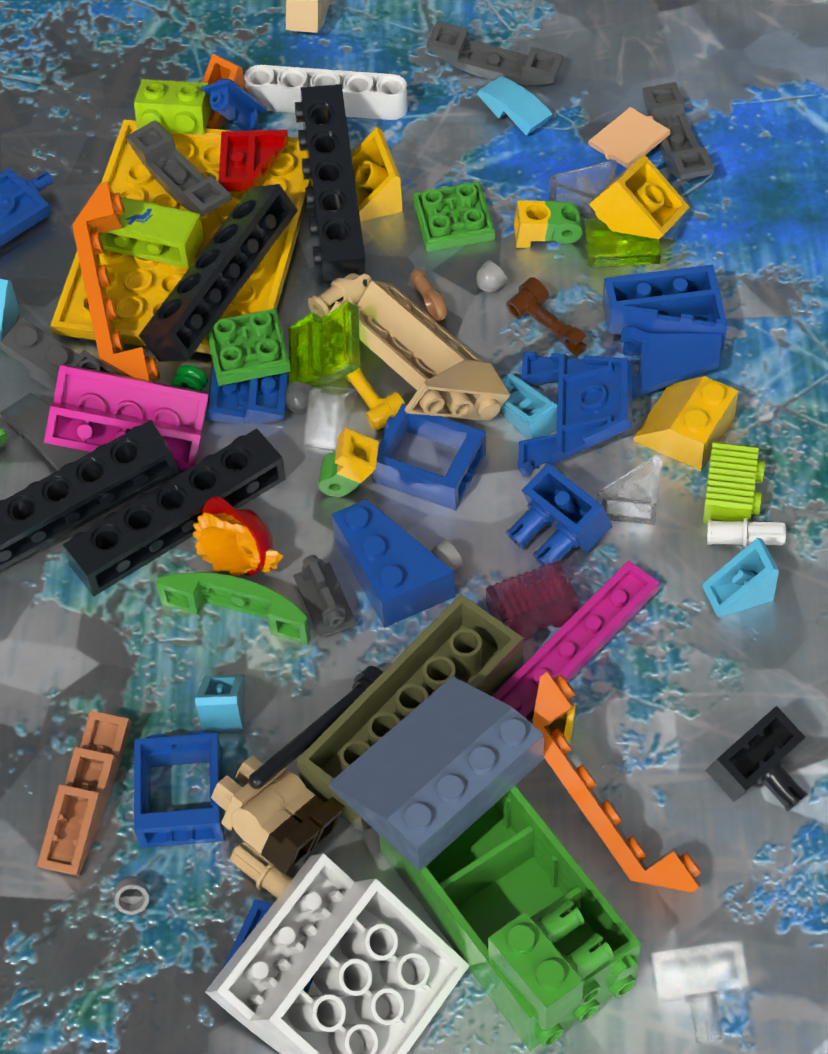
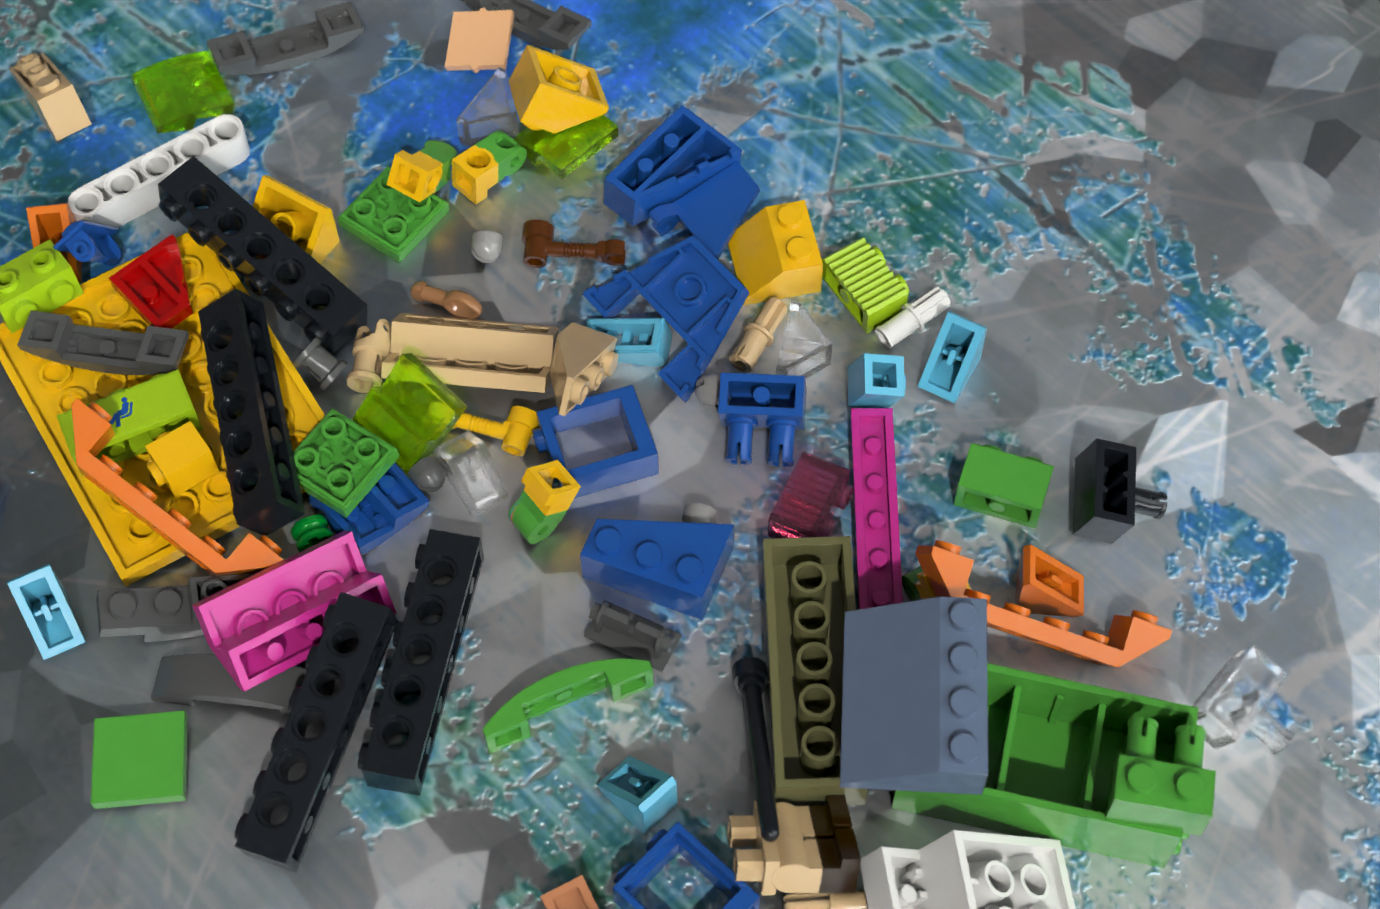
camera: 45 degrees left, 5 degrees up
light orange hair [192,496,284,577] -> none
medium azure slope [477,76,553,136] -> none
none -> clear neon green slope [132,51,234,133]
none -> yellow brick [145,421,220,497]
none -> dark grey bush [293,337,348,391]
none -> yellow leg [386,140,457,202]
none -> tan axle [729,297,788,373]
none -> medium azure brick [847,353,906,408]
none -> bright green brick [954,443,1054,529]
none -> orange slope [1015,544,1084,617]

